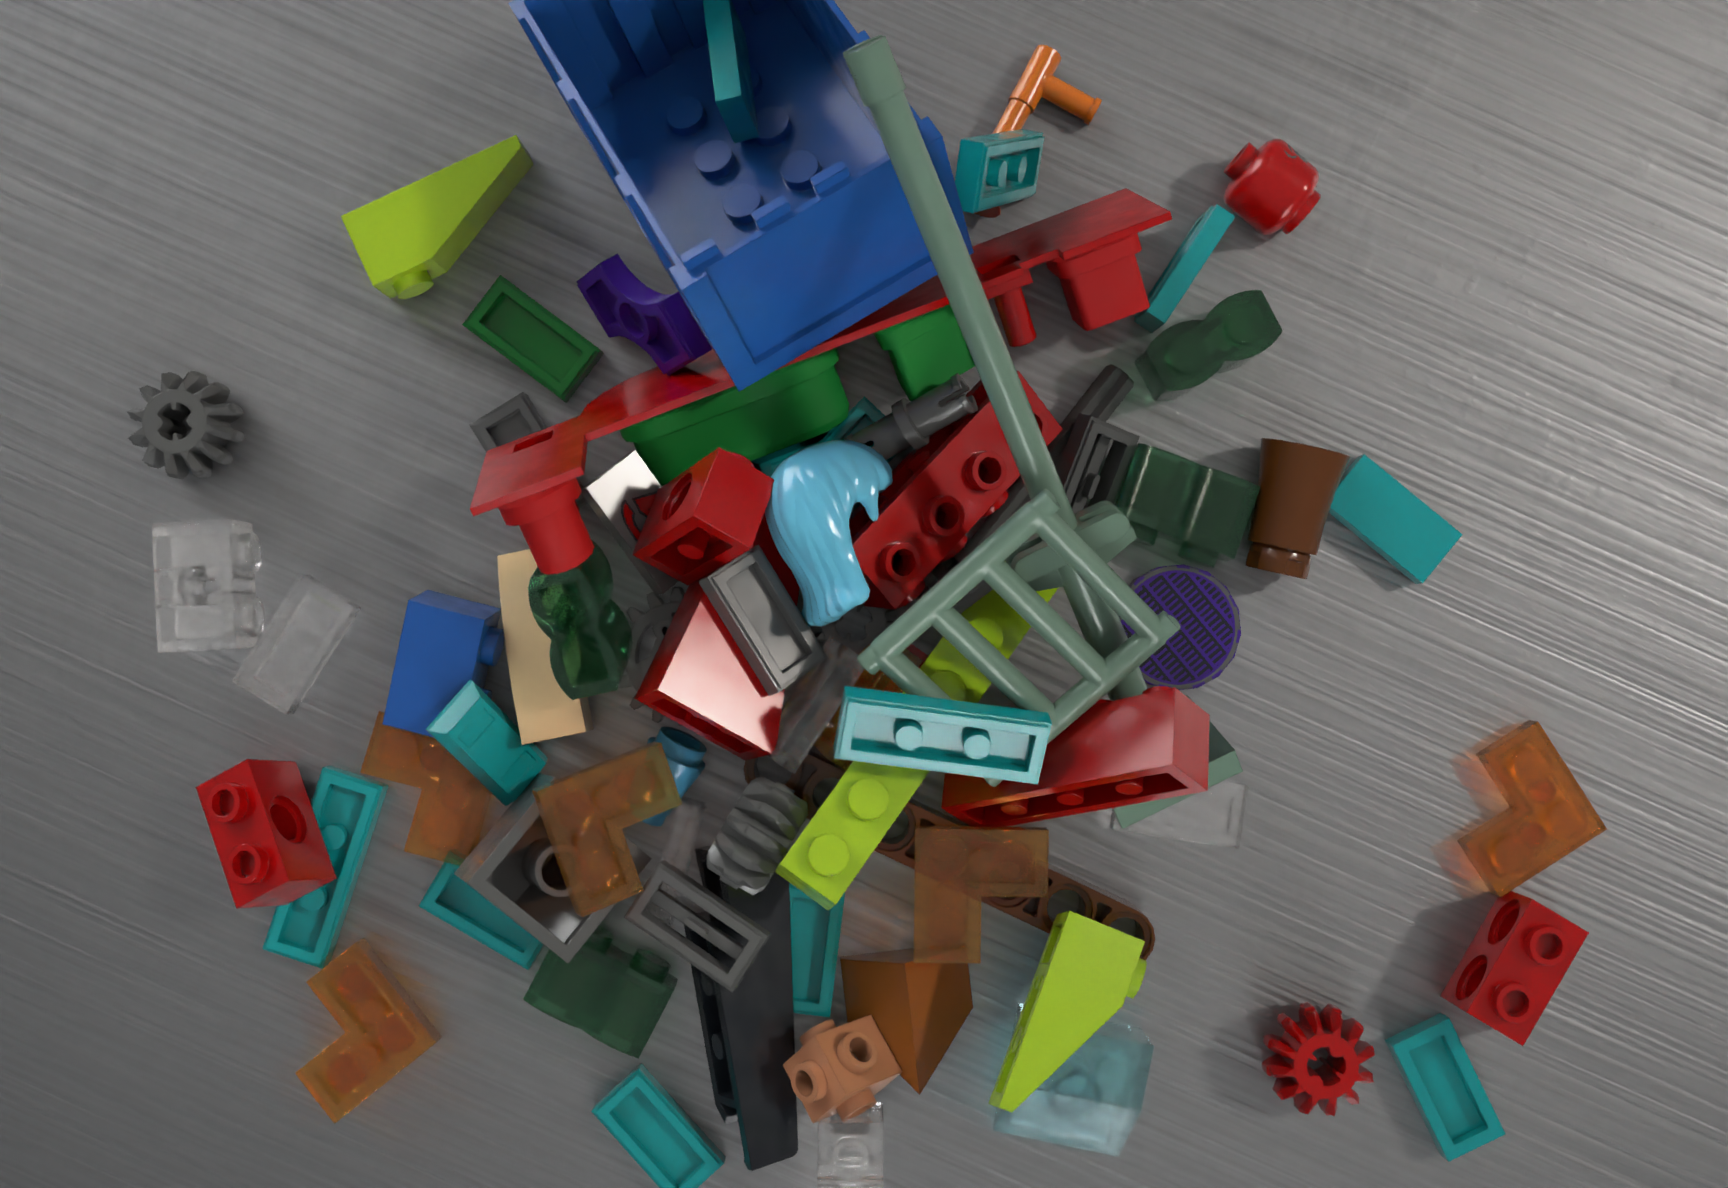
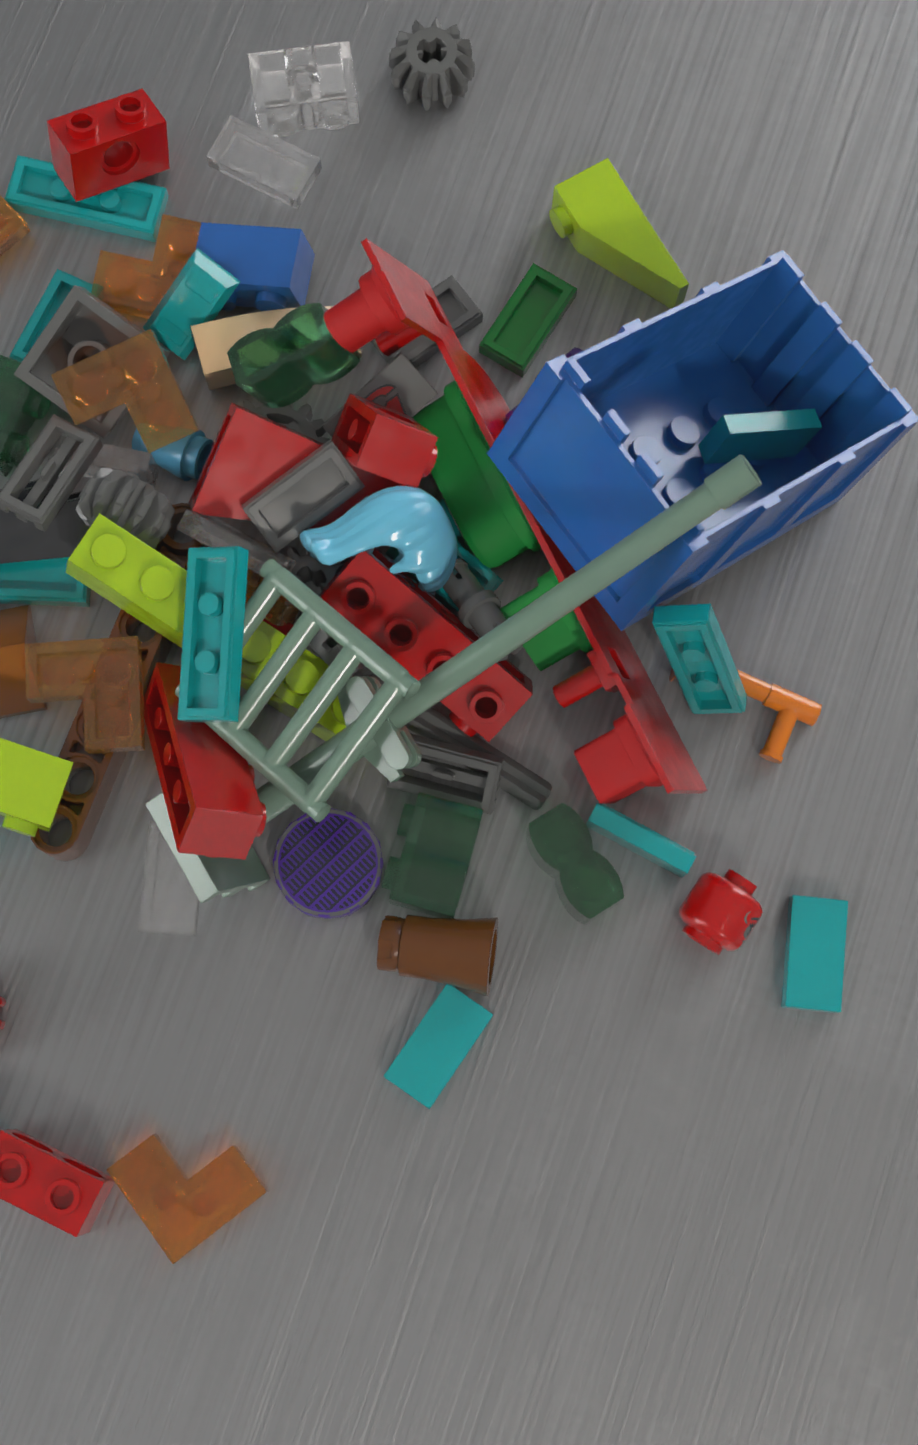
camera: 85 degrees right, 10 degrees down
none -> teal tile [781,895,848,1013]

